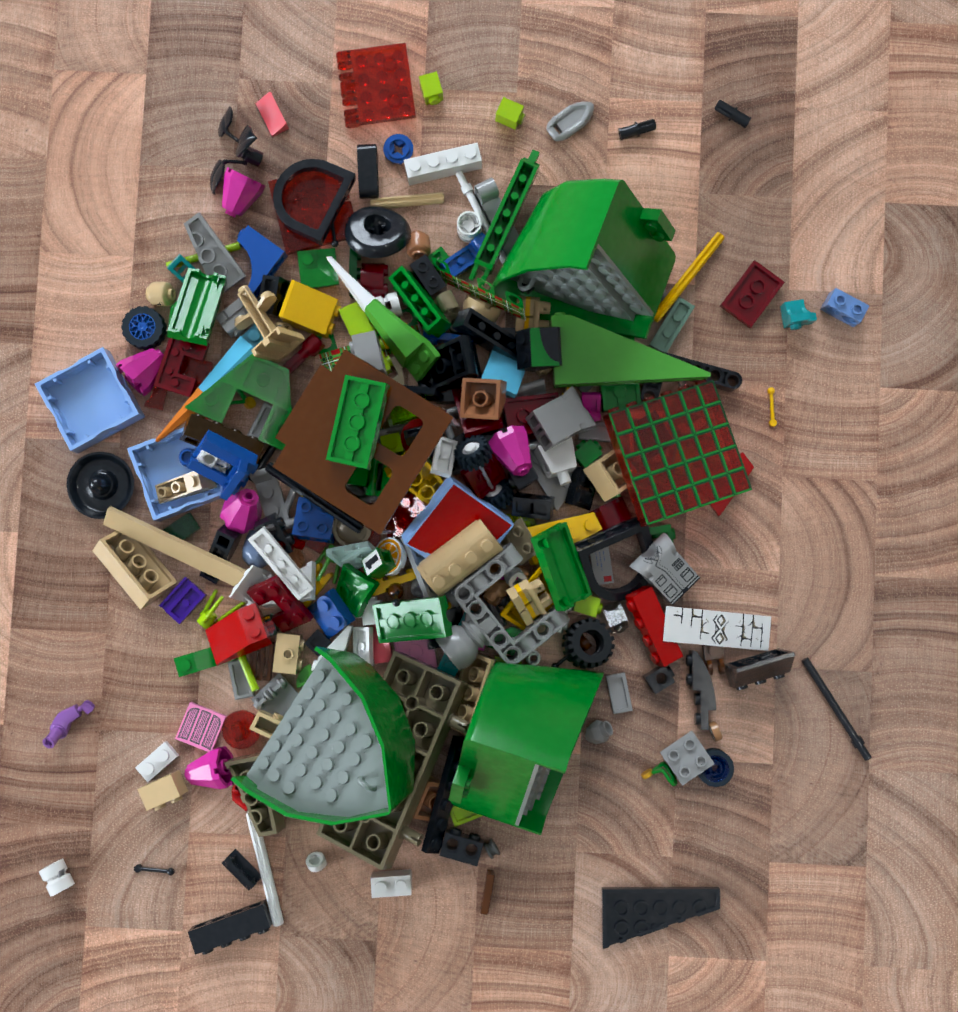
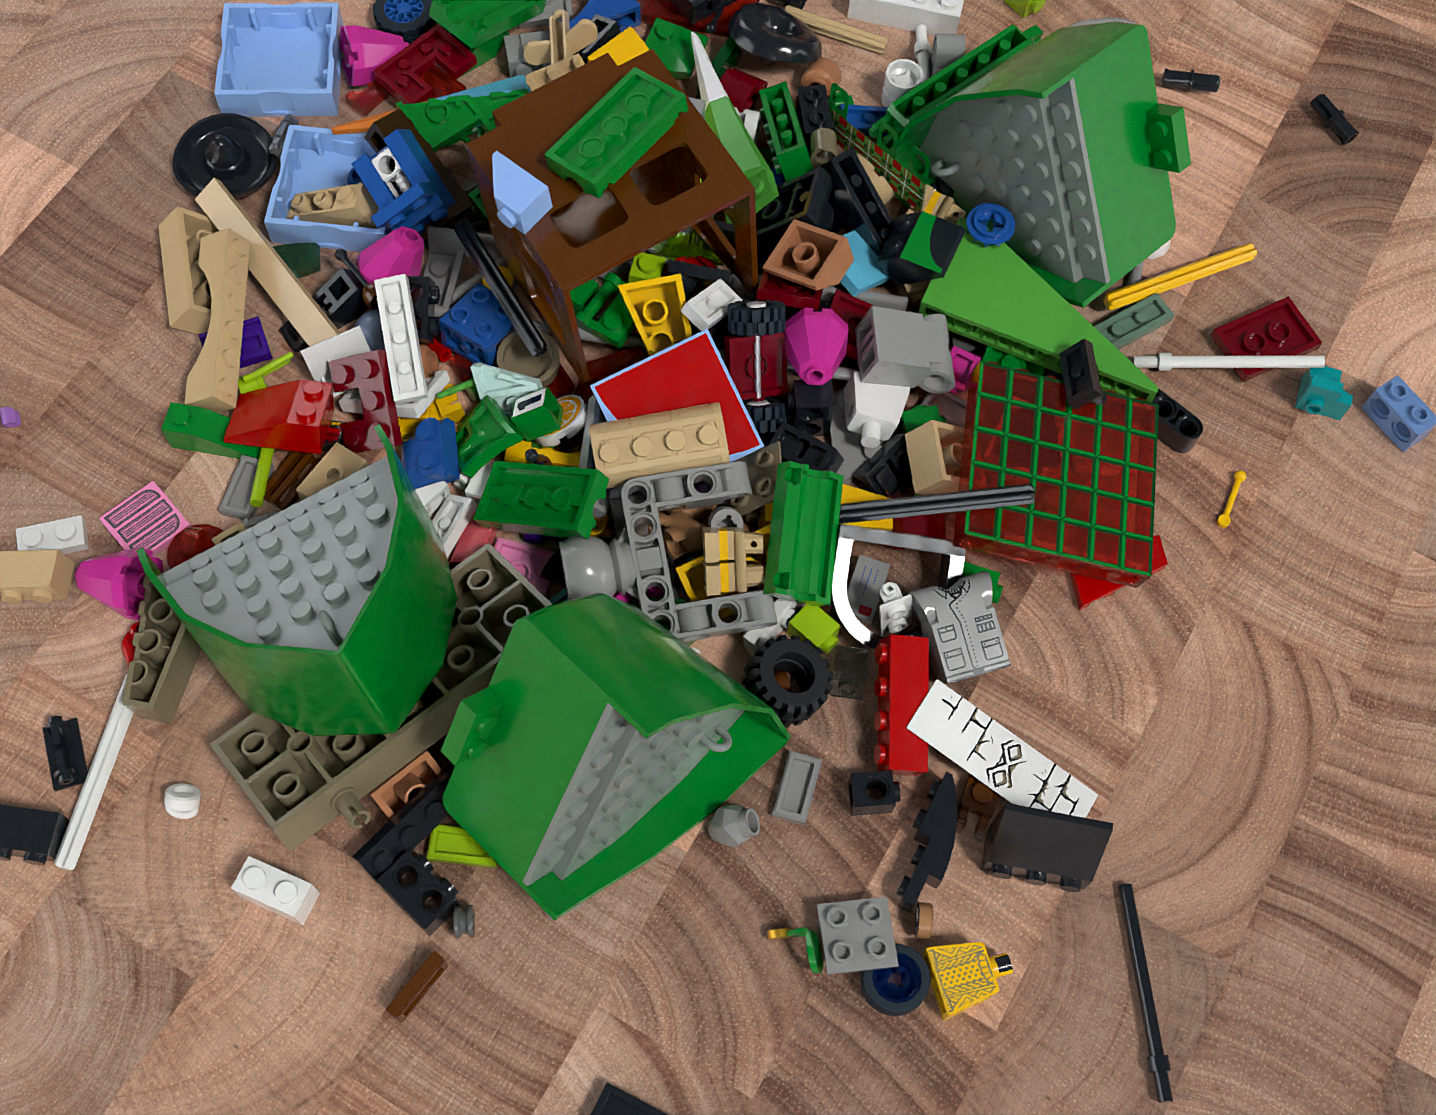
camera: 25 degrees right, 20 degrees down
none -> tan arch [185,228,250,413]
none -> flat silver axle [269,114,299,158]
none -> hinge [335,249,379,310]
none -> light blue slope [492,151,553,234]
none -> black axle [839,484,1035,524]
none -> white hinge [879,582,912,634]
none -> yellow torso [922,942,1013,1021]
none -> blue gear [966,203,1015,248]
none -> black tile [1059,338,1108,409]
none -> white bar [1133,353,1325,371]

